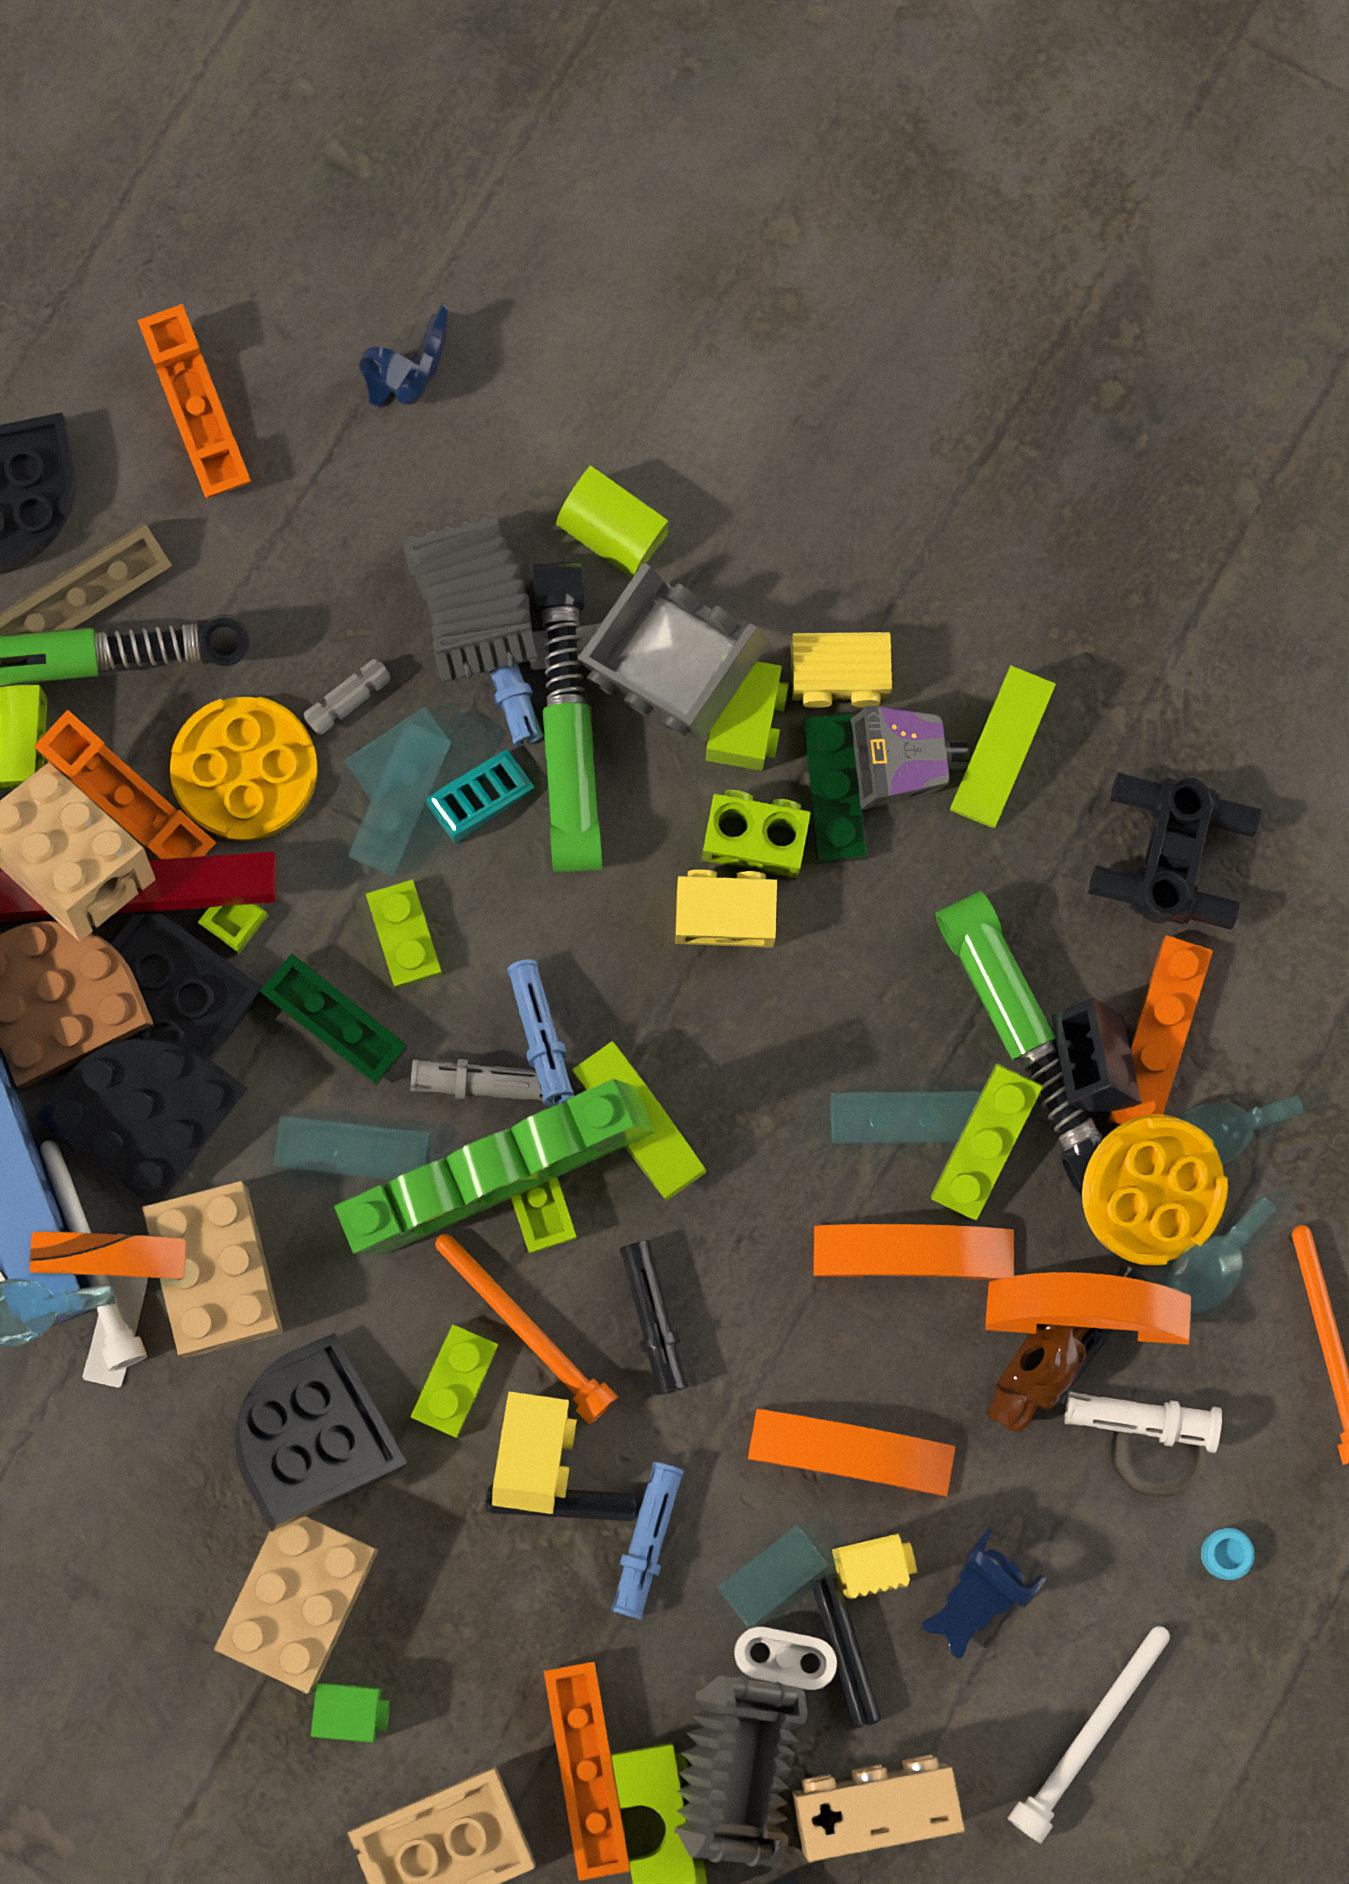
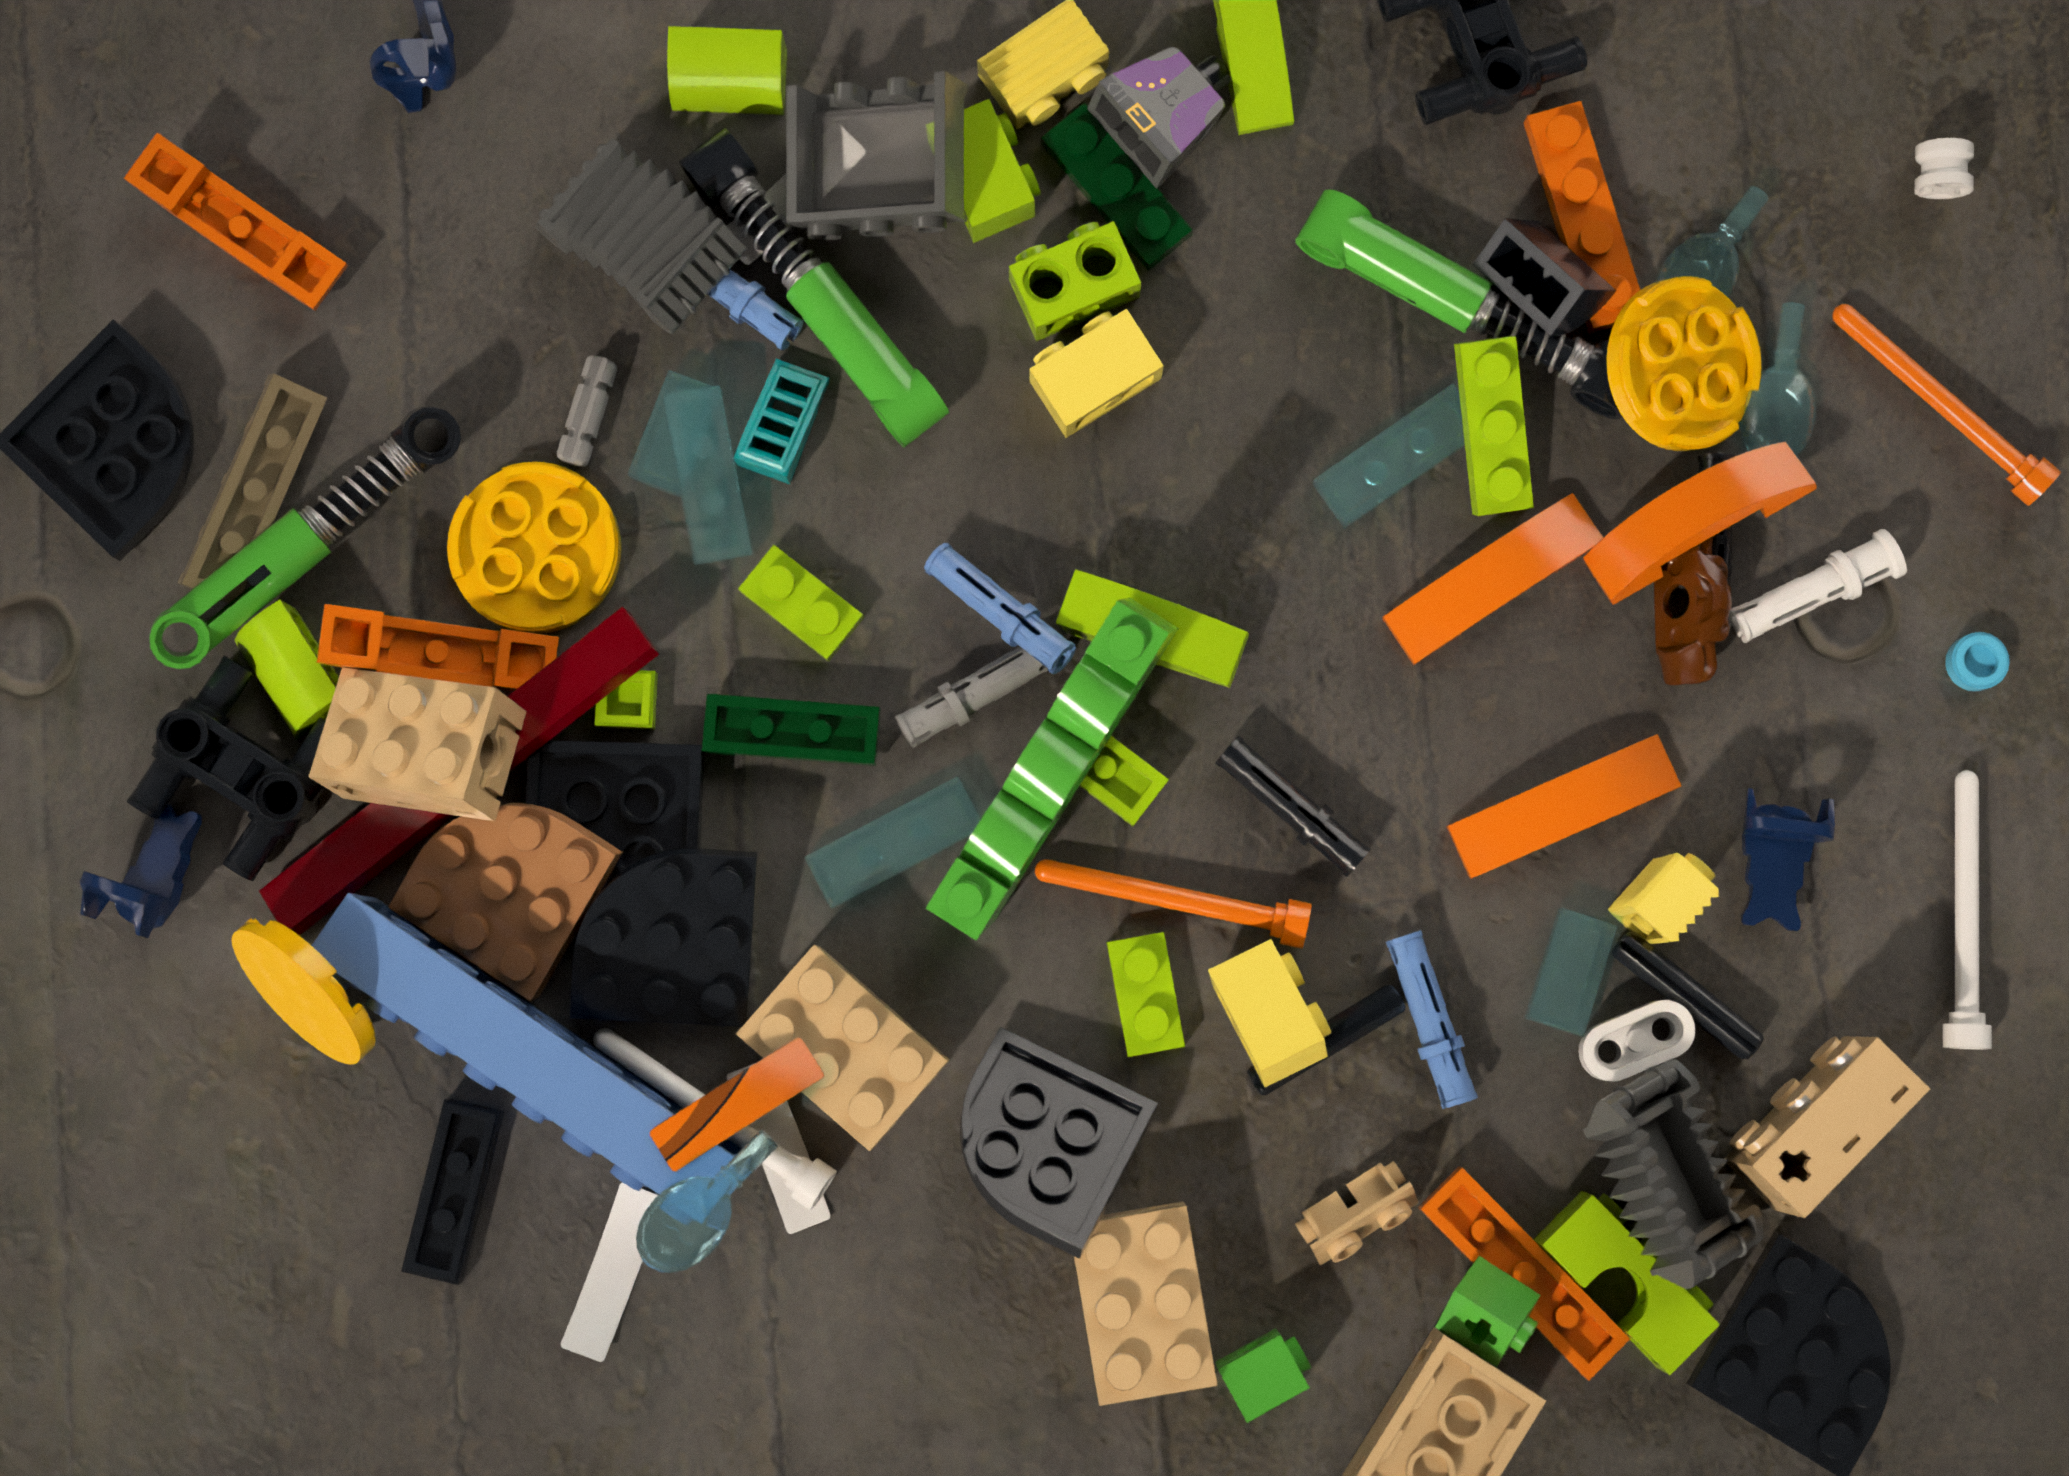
camera: 25 degrees left, 5 degrees up
none -> tan hinge [1295,1161,1418,1266]
none -> bright green brick [1435,1256,1541,1367]

